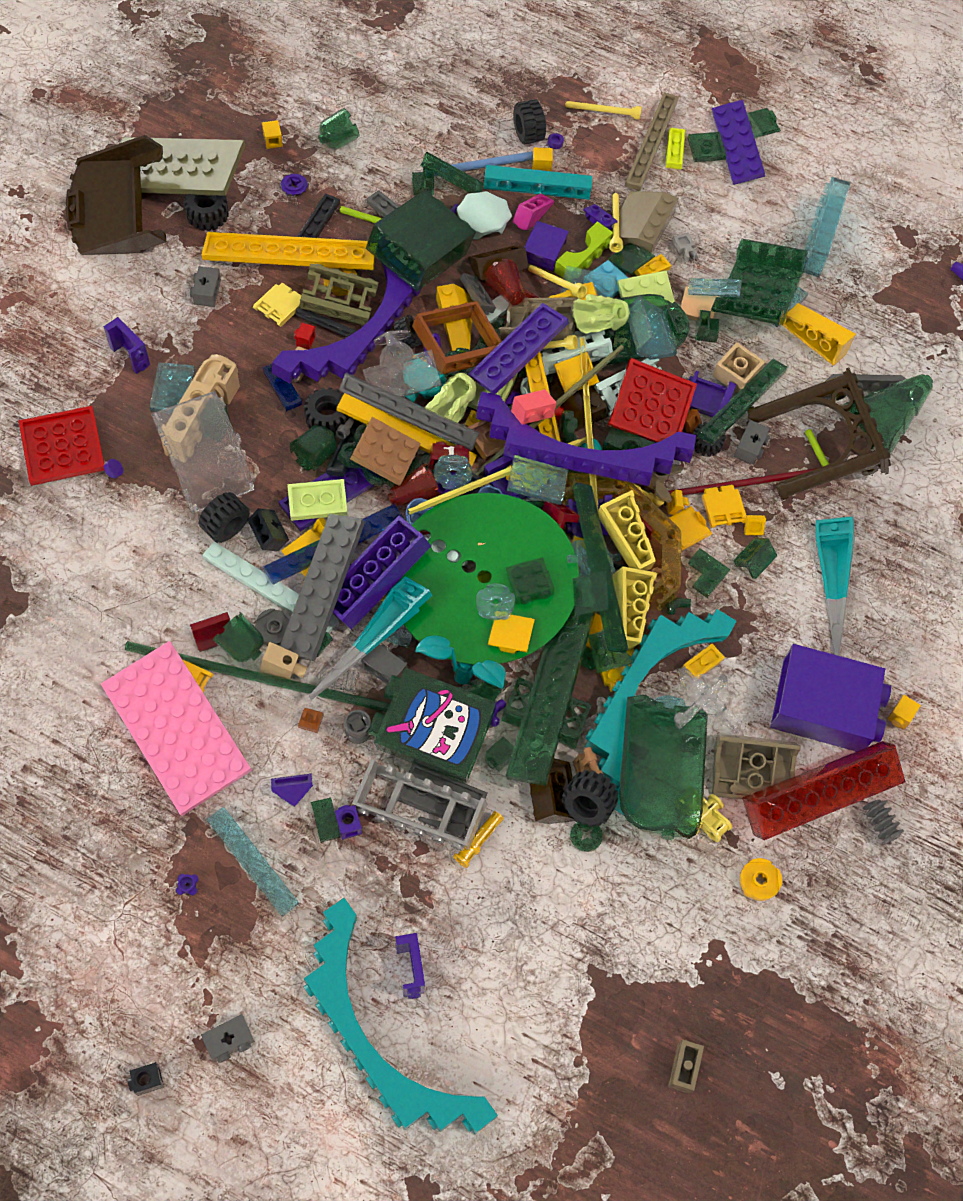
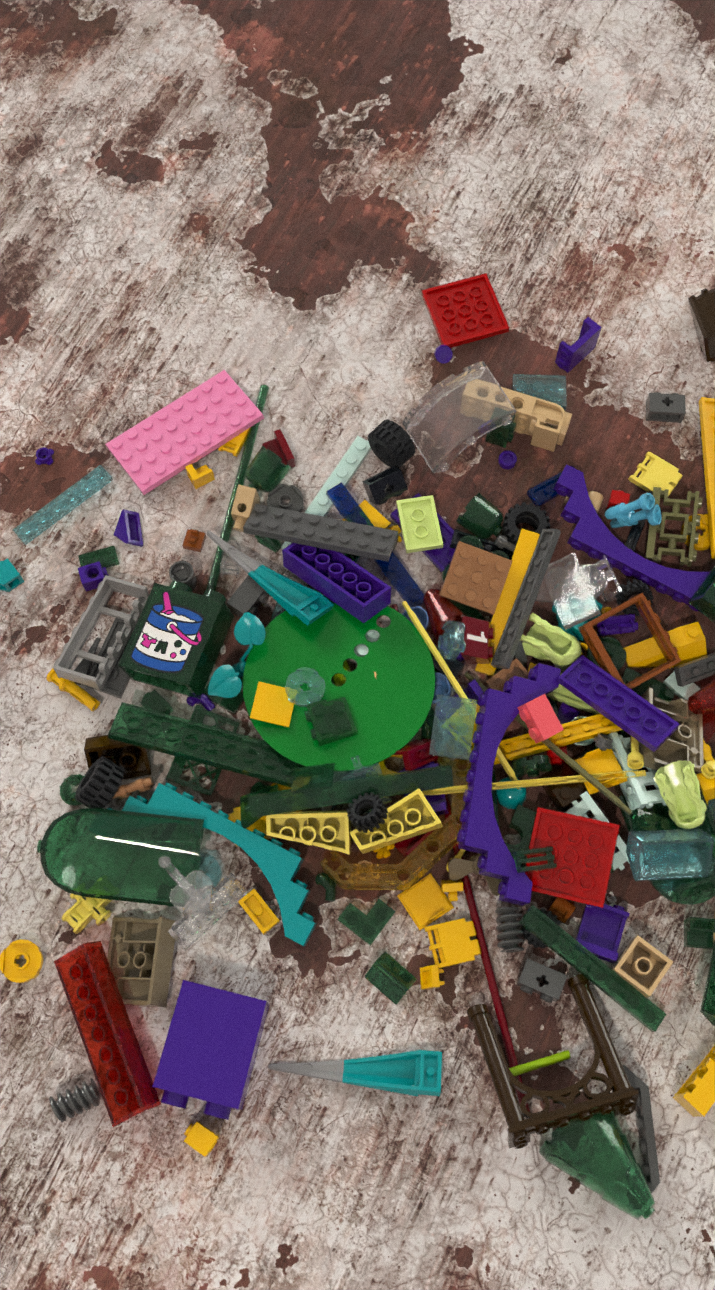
camera: 95 degrees right, 5 degrees up
none -> yellow panel [185,464,215,489]
none -> black tyre [347,793,388,833]
none -> dark grey piece [495,907,524,953]
none -> dark purple tile [498,451,517,469]
none -> tile [513,847,557,873]
none -> dark grey plate [593,733,613,751]
none -> medium azure piece [604,493,662,528]

